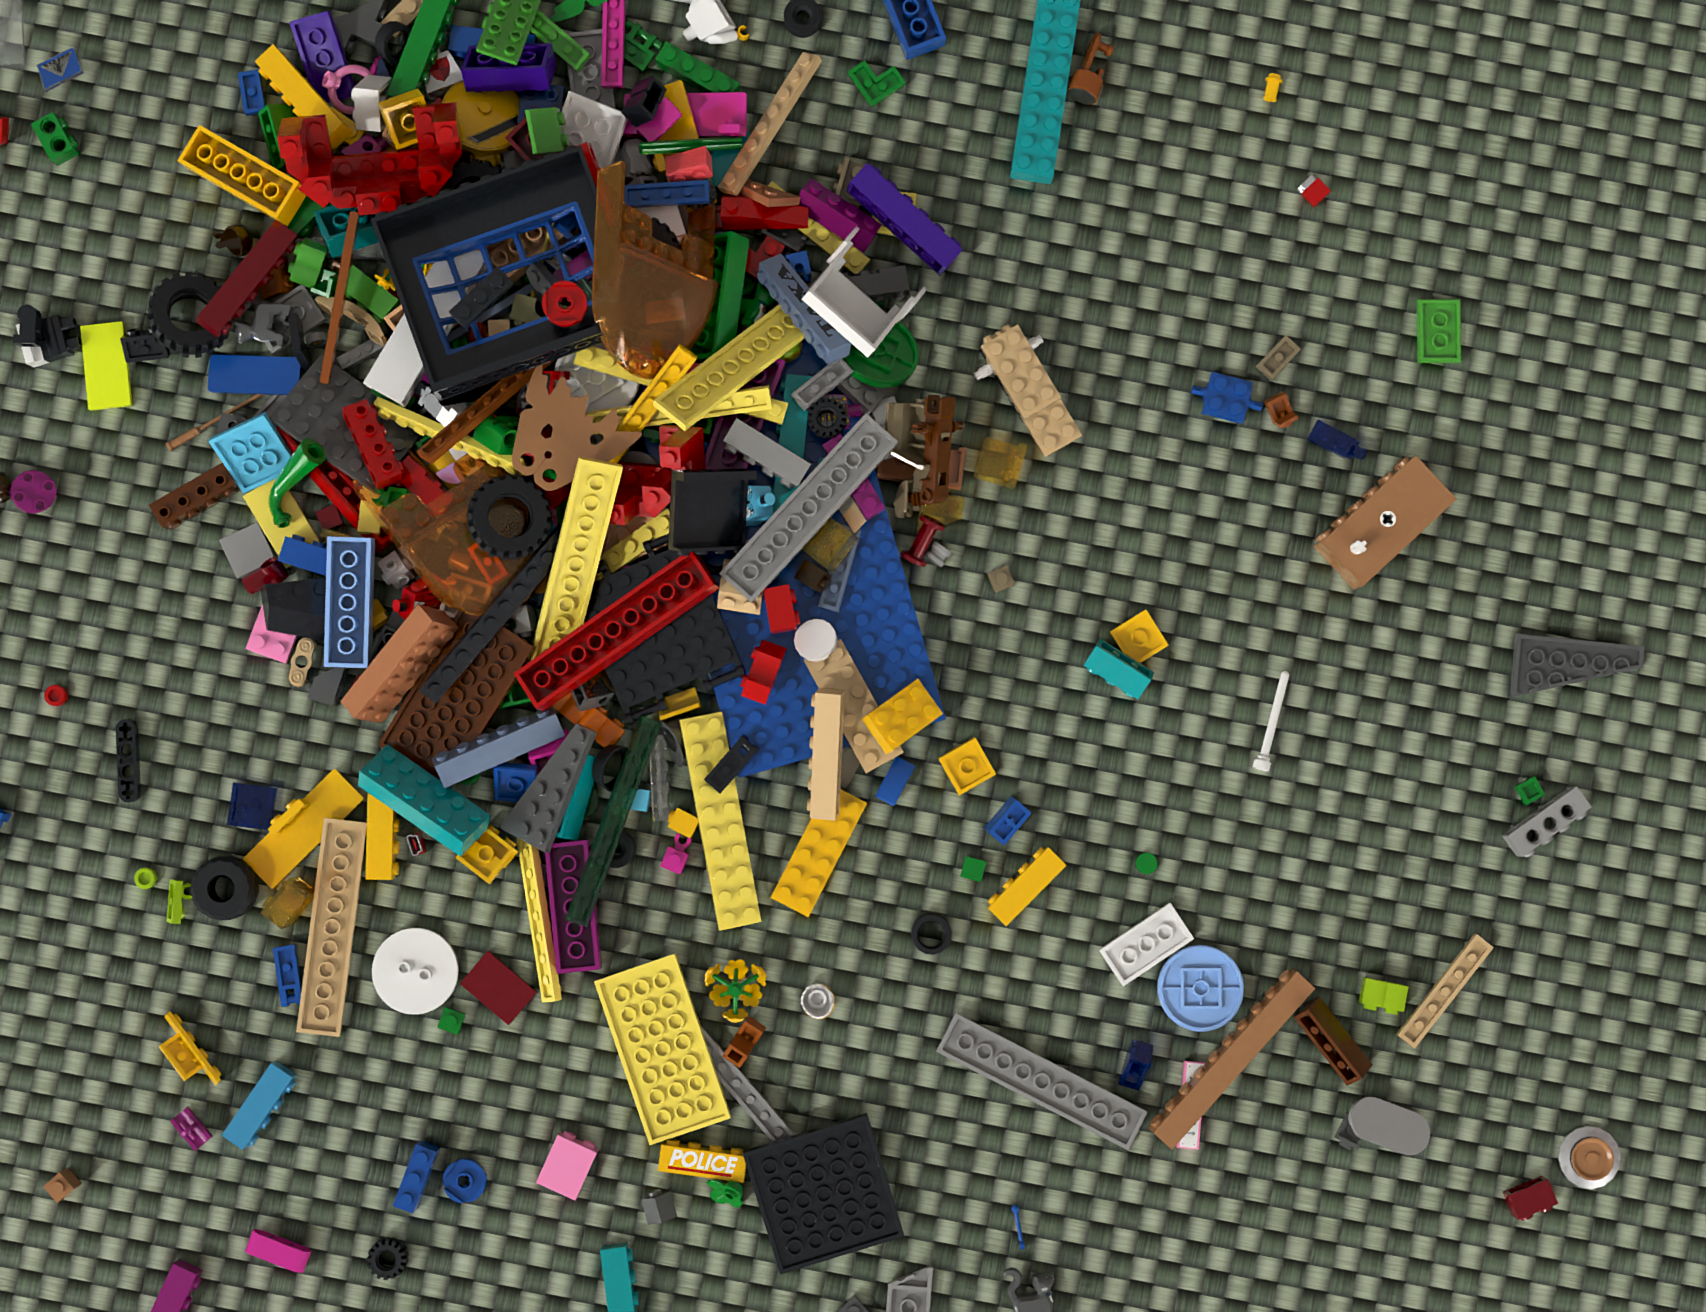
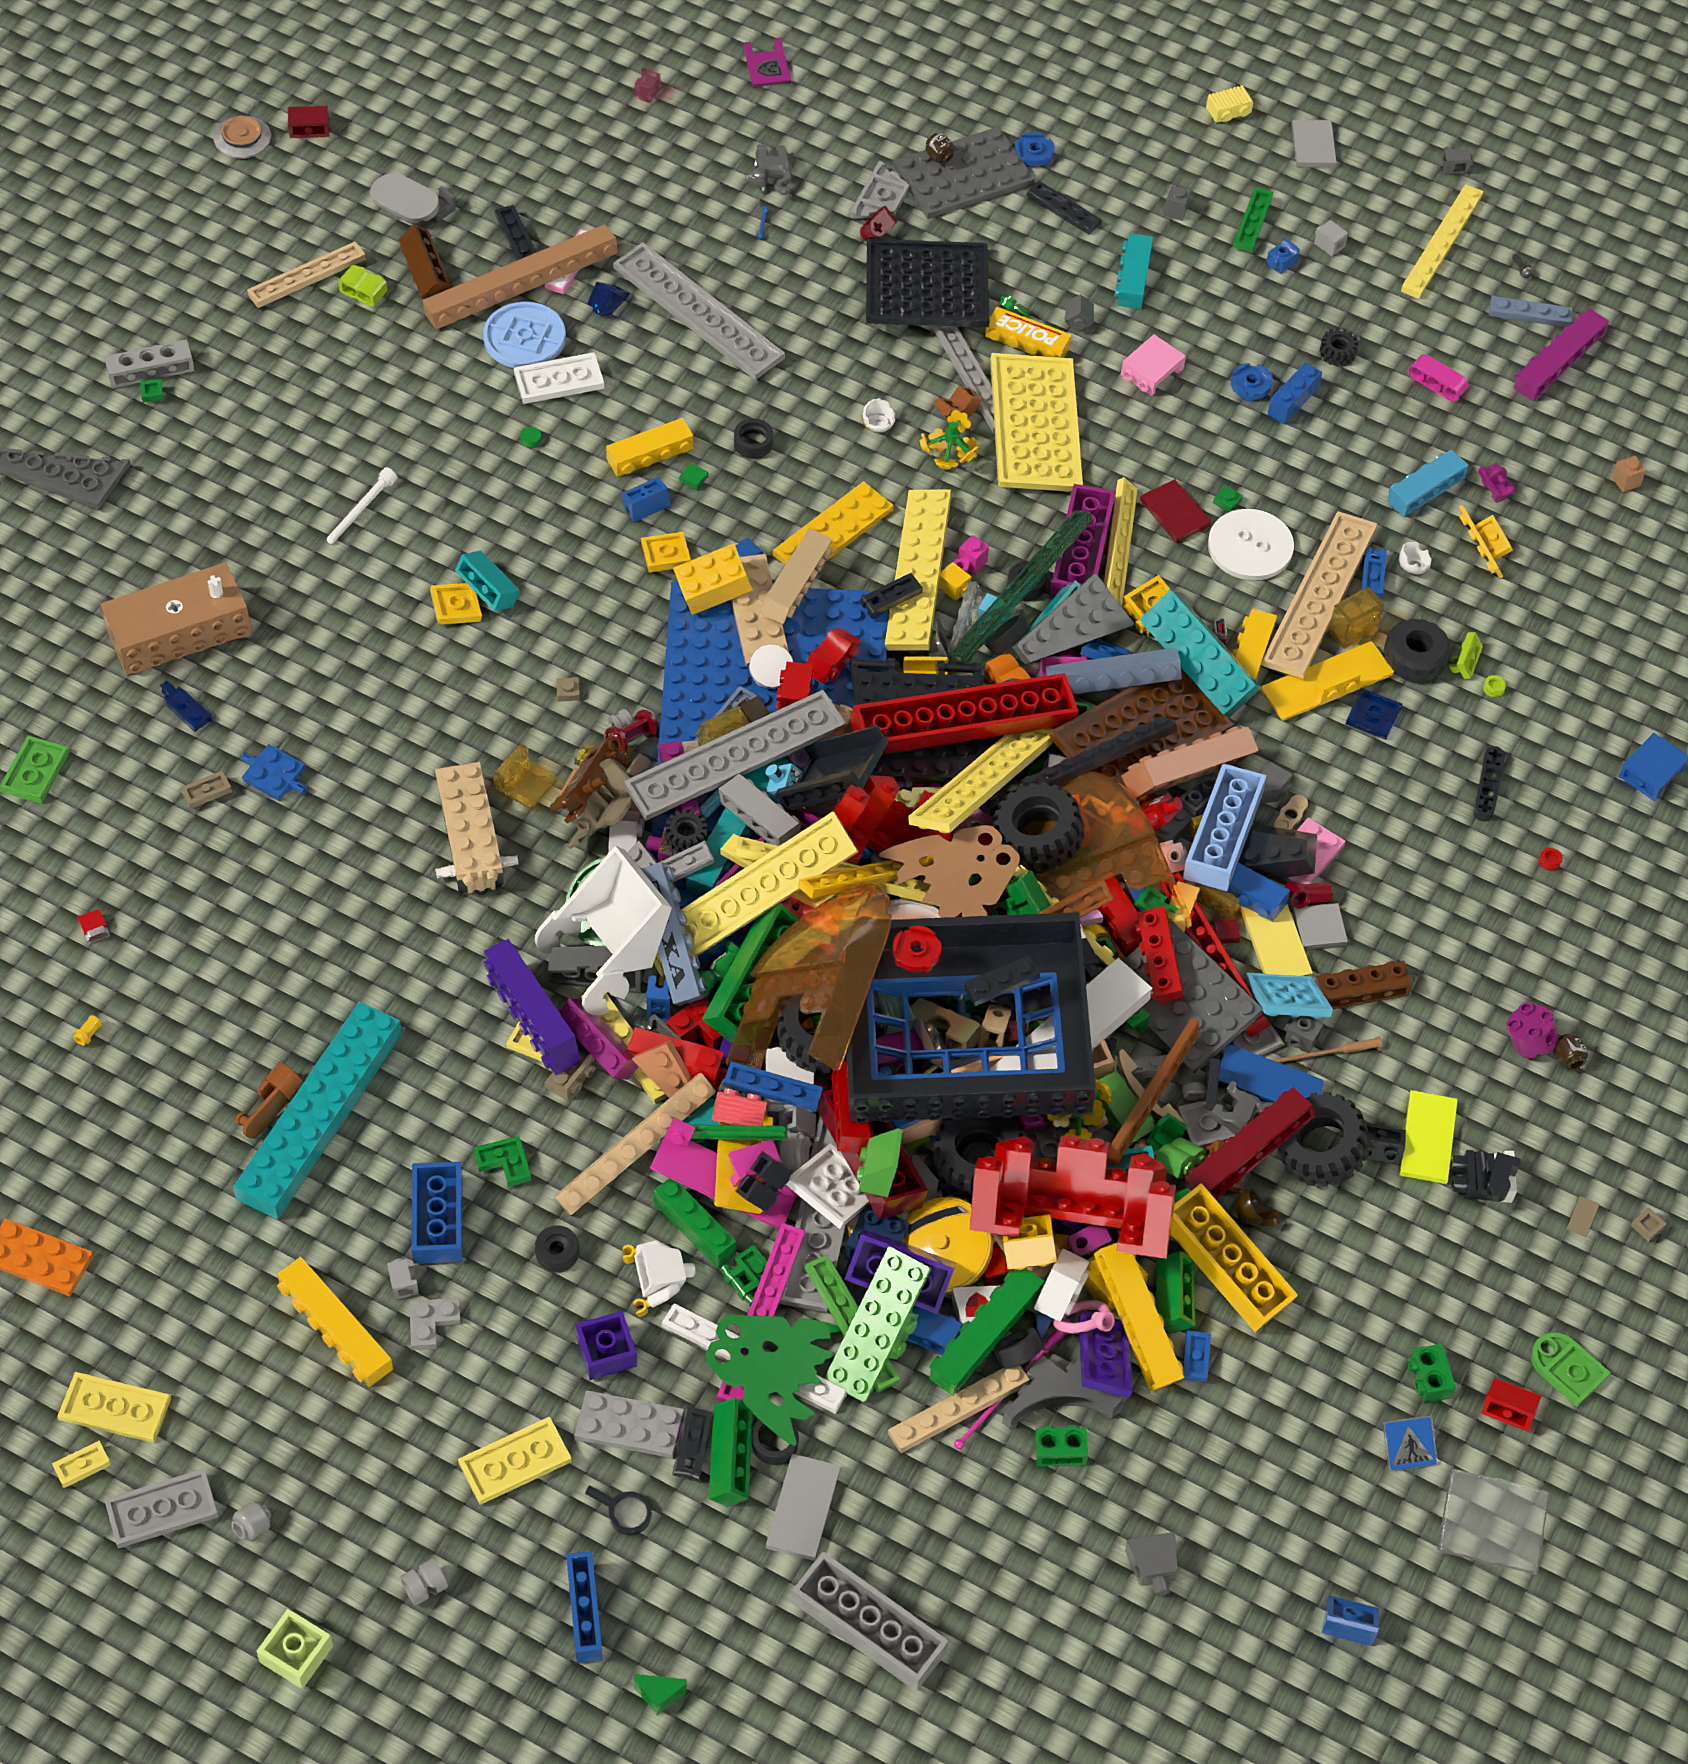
camera: 160 degrees left, 30 degrees down
green animal [269,438,326,528] -> none
dark orange bracket [1264,391,1299,428] -> none
none -> black plate [494,205,537,261]
none -> dark red piece [860,205,898,241]
none -> white hair [1399,542,1432,574]

